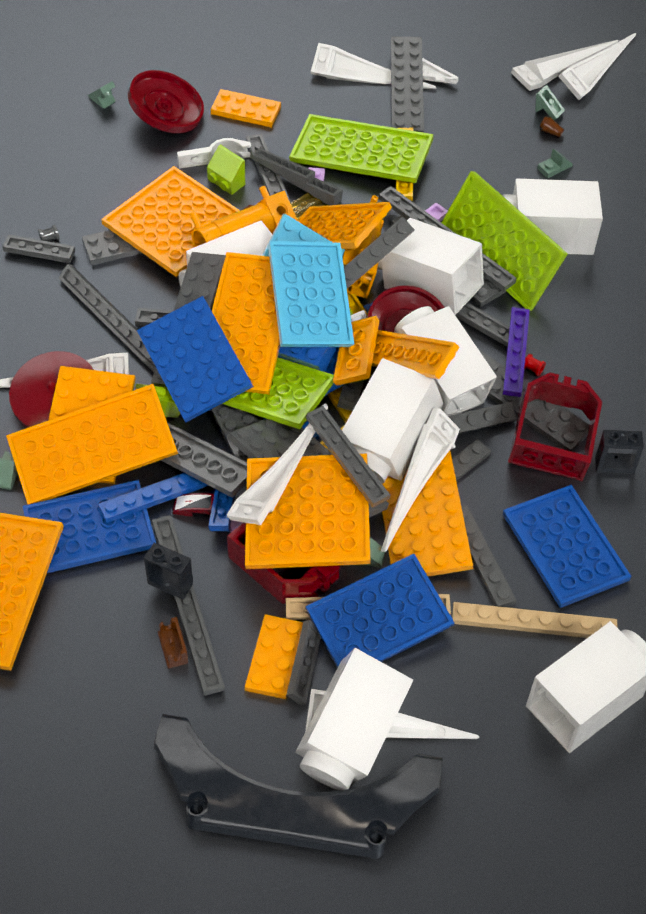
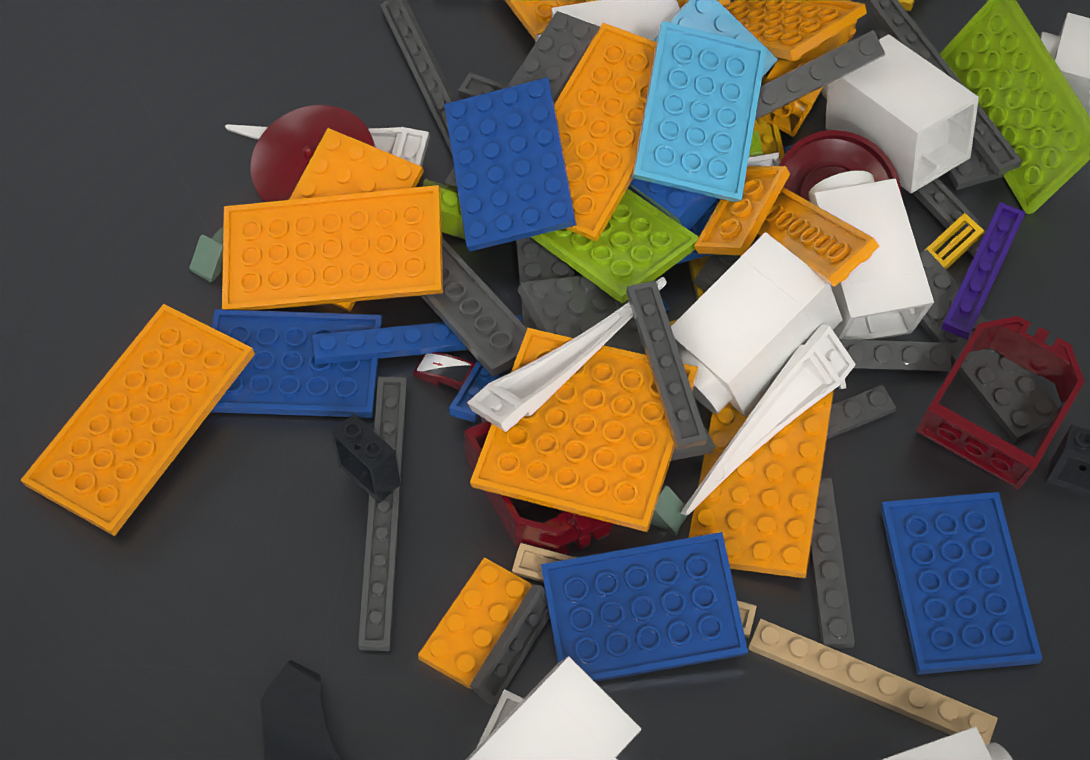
camera: 20 degrees right, 5 degrees up
reddish brown hinge [158,617,188,669] -> none
lavender plate [425,203,448,222] -> none
red bush [524,354,546,376] -> none
none -> yellow tile [925,213,985,270]

